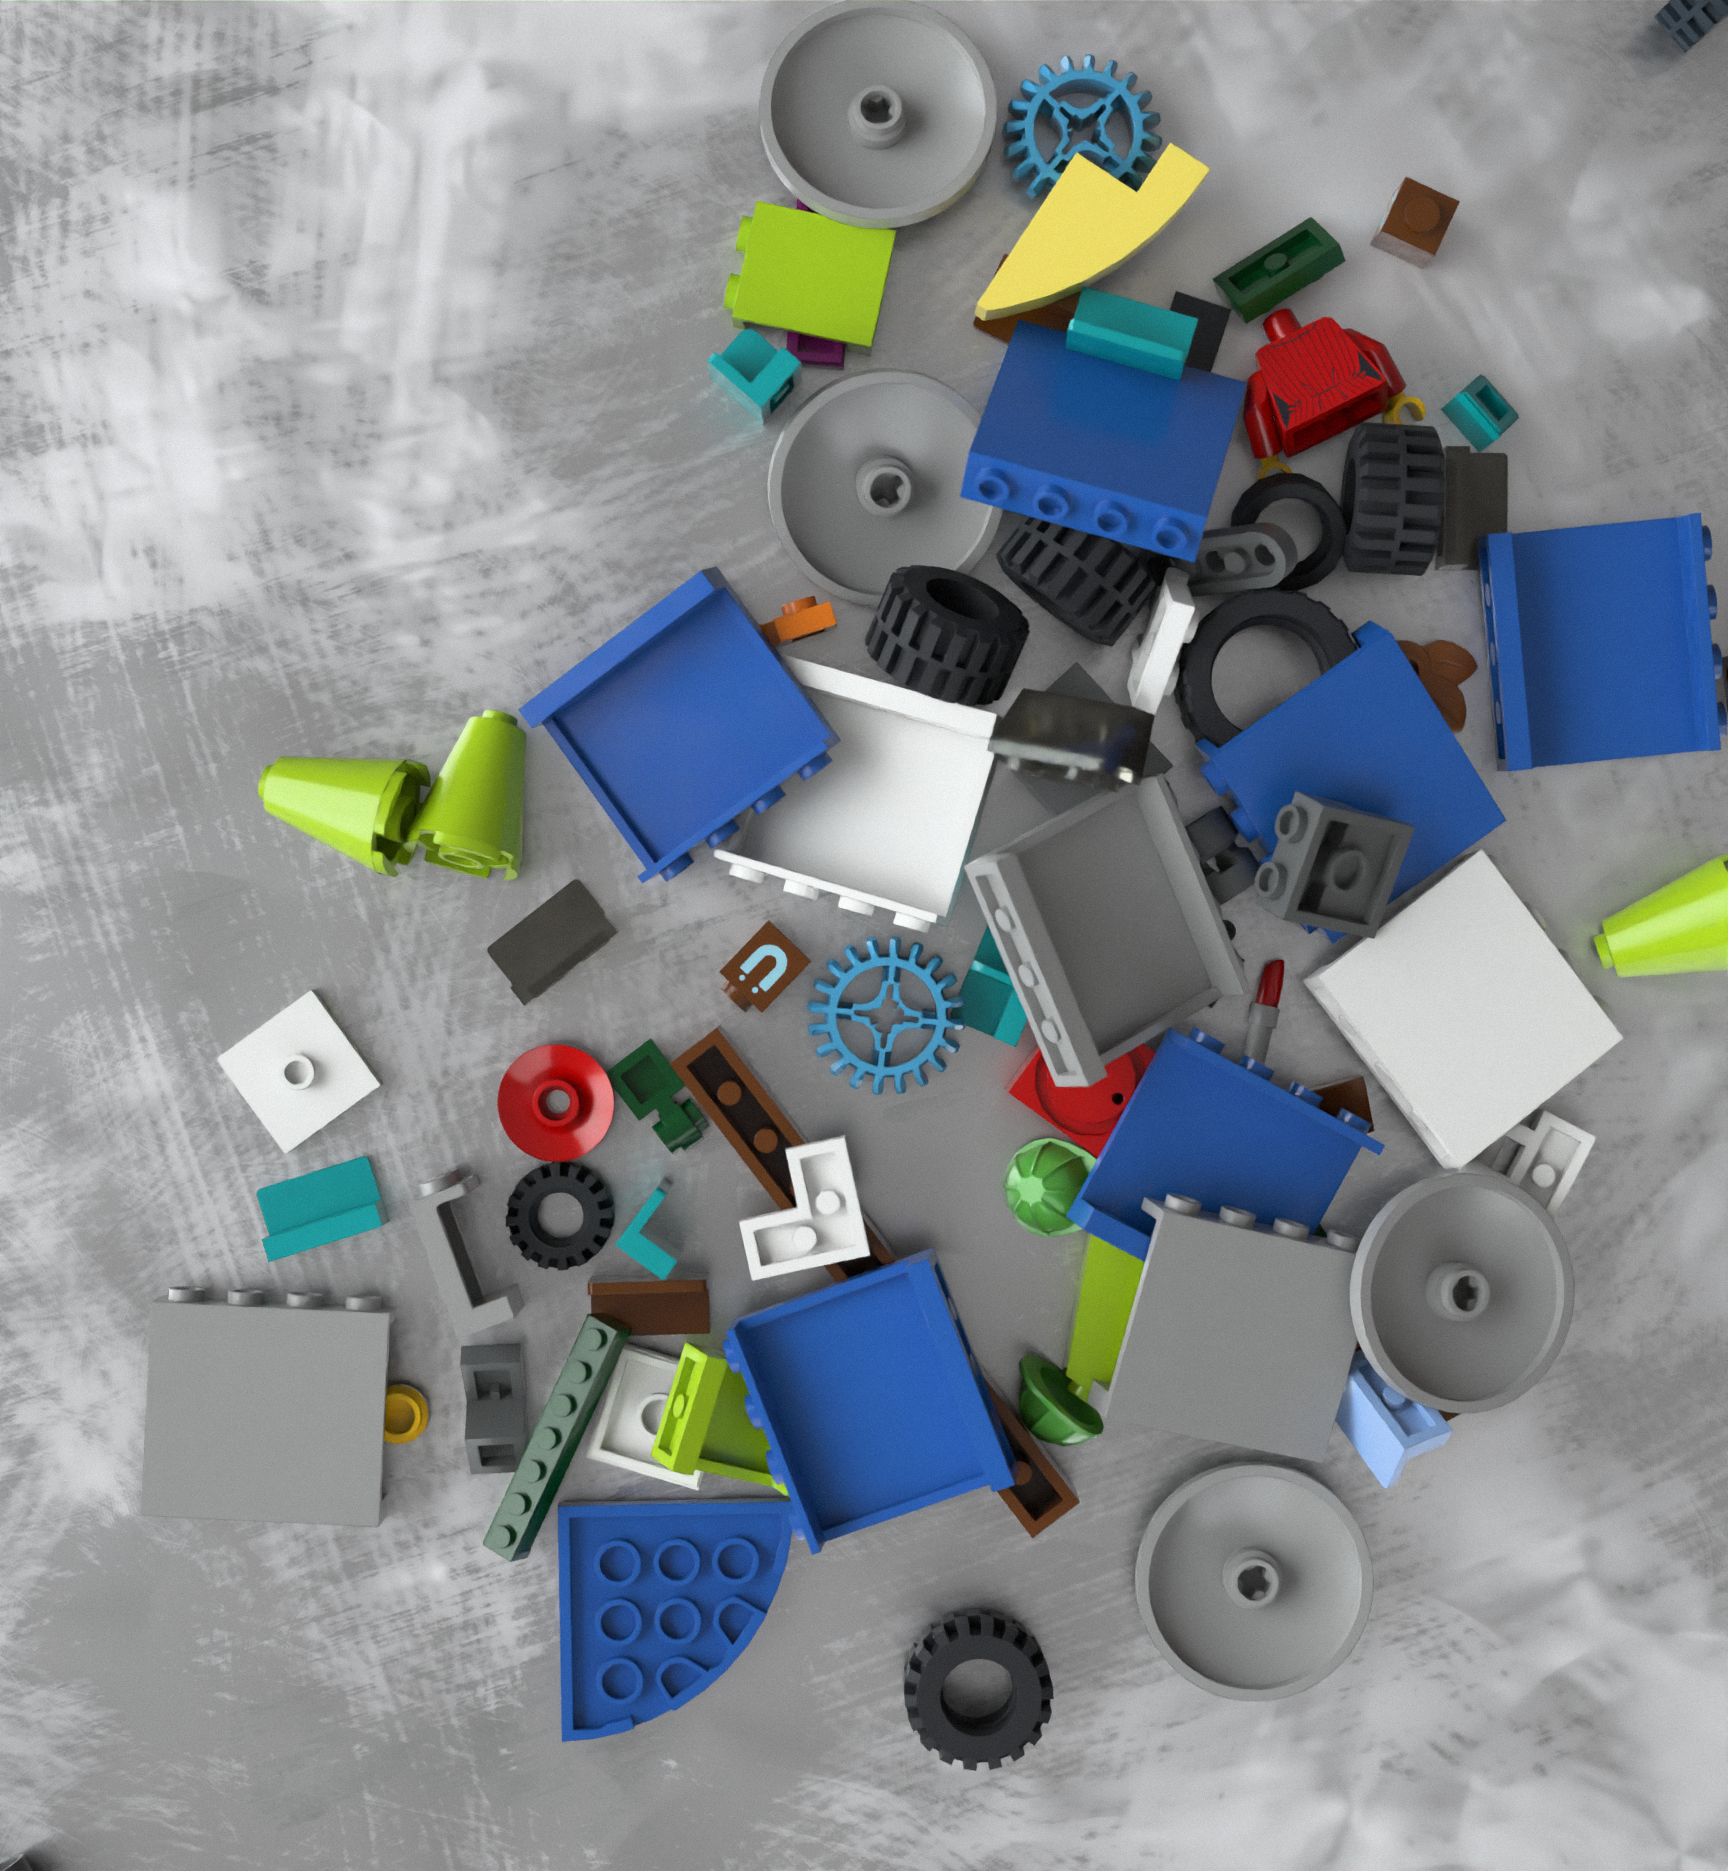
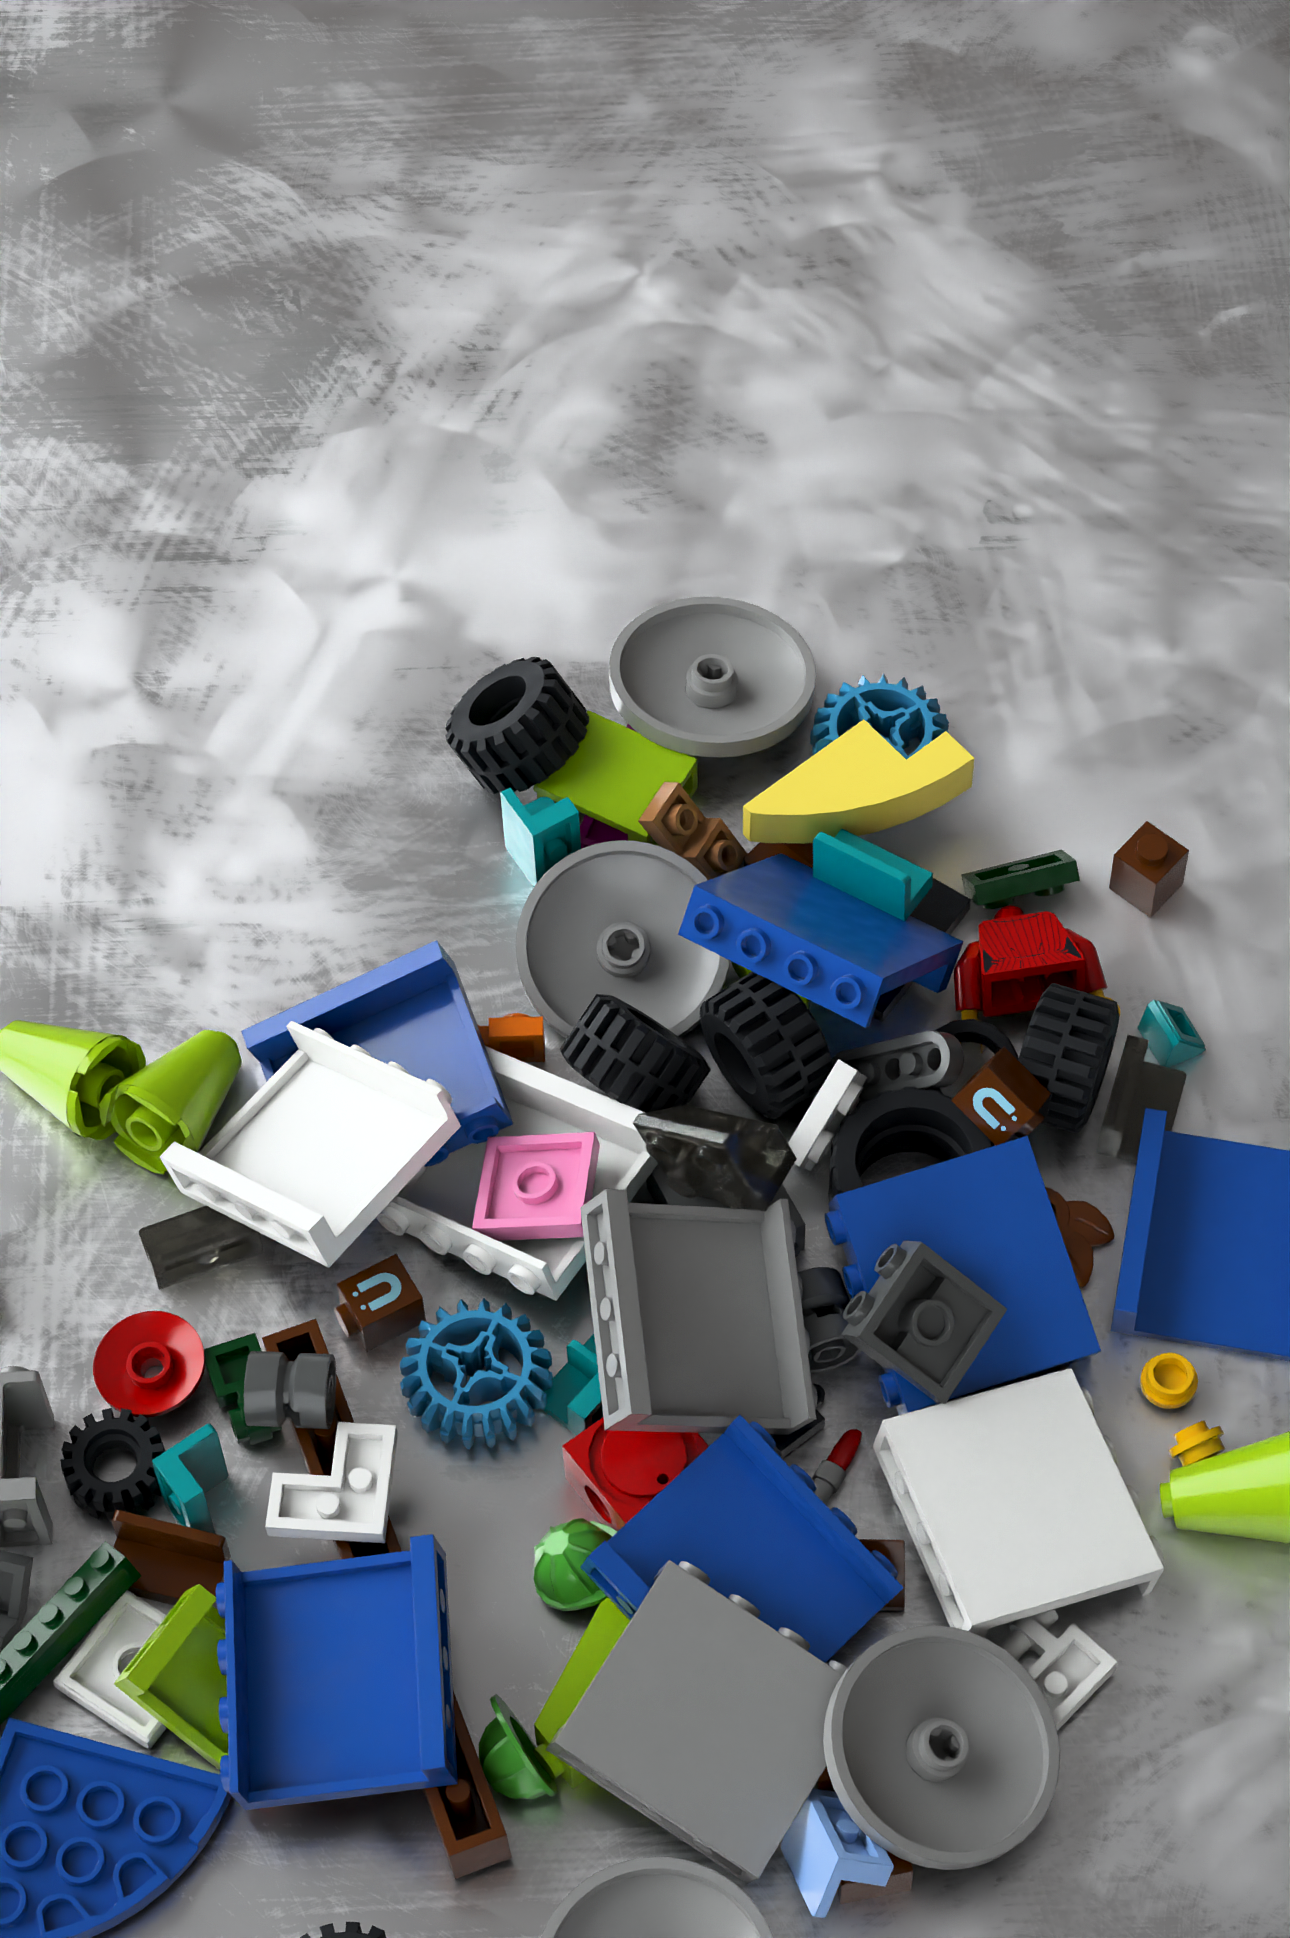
camera: 20 degrees right, 30 degrees down
none -> white panel [160,1021,461,1268]
none -> dark grey wheel [244,1351,336,1429]
none -> black tyre [445,657,589,795]
none -> bright pink plate [472,1132,600,1241]
none -> medium nougat slope [638,782,748,880]
none -> reddish brown brick [951,1047,1051,1145]
none -> yellow plate [1140,1353,1198,1409]
none -> yellow plate [1169,1420,1225,1466]

